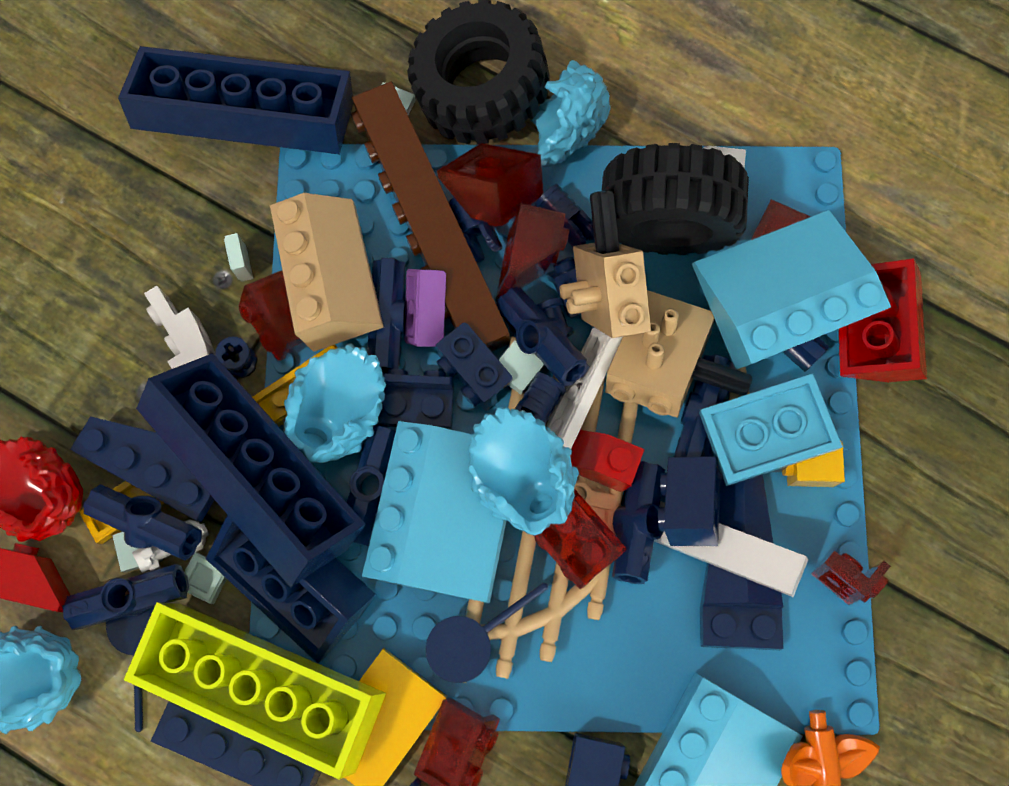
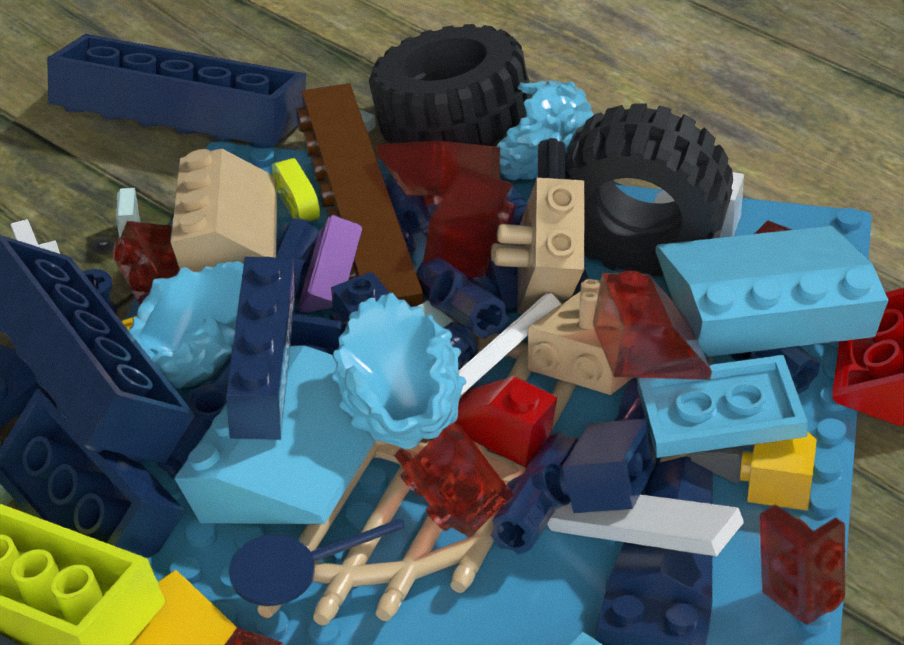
camera: 10 degrees right, 35 degrees down
none -> dark blue brick [226,256,295,440]
none -> neon yellow beam [272,158,320,222]
none -> clear red slope [592,271,712,380]

